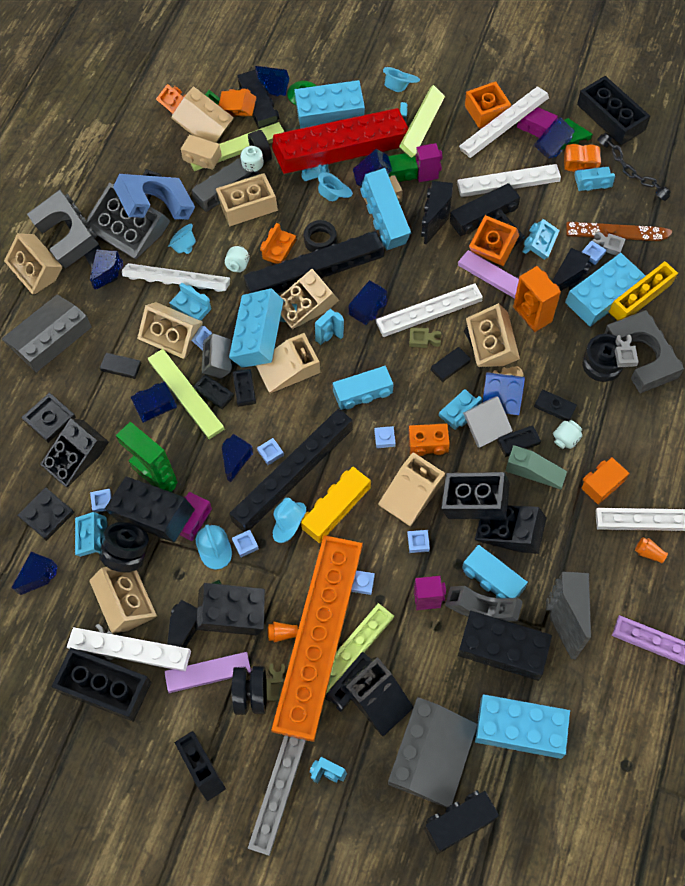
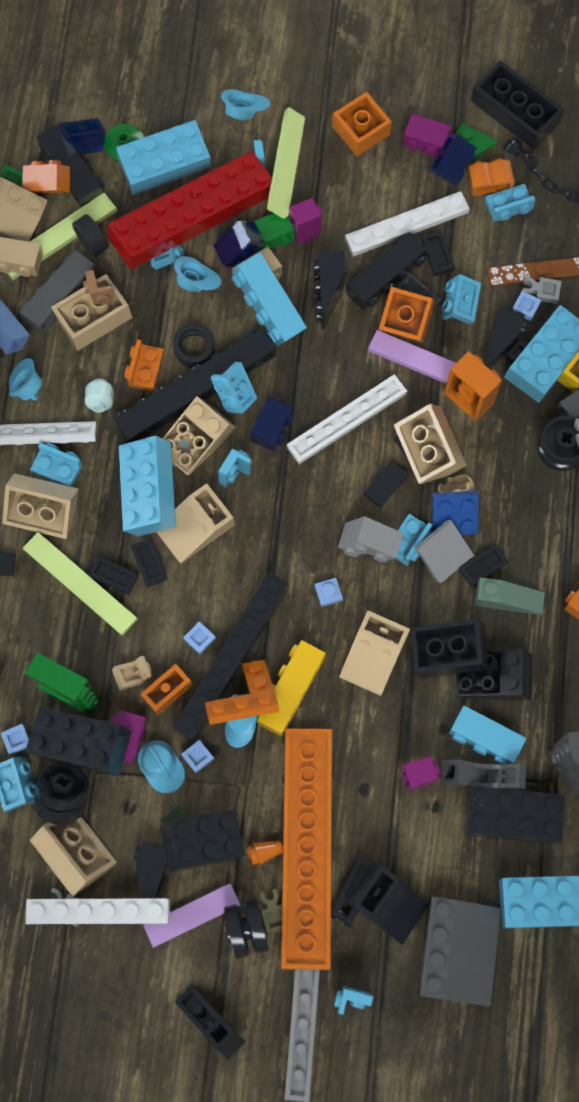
camera: 15 degrees left, 10 degrees up
black brick [51,647,152,722] -> none
clear blue brick [131,381,177,423] -> none
light blue plate [191,326,212,350] -> none
dark grey brick [202,333,232,379] -> none
clear blue slope [222,434,253,482] -> none
light aqua head [240,146,264,172] -> none
yellowish green tile [326,603,394,694] -> none
medium azure brick [333,366,393,410] -> none
light blue plate [351,570,375,595] -> none
light blue plate [407,530,430,553] -> none
orange brick [408,424,449,456] -> none
olive plate [409,327,441,348] -> none
black brick [424,790,499,854] -> none
white plate [459,86,549,158] -> none
black plate [534,389,577,422] -> none
light aqua head [553,420,582,449] -> none
none -> medium nougat bracket [83,270,115,305]
none -> tan bracket [112,656,151,690]
none -> orange brick [140,664,193,716]
none -> orange plate [205,660,279,725]
none -> medium azure bracket [210,362,257,414]
none -> light grey brick [338,516,403,562]
none -> black tile [421,230,455,277]

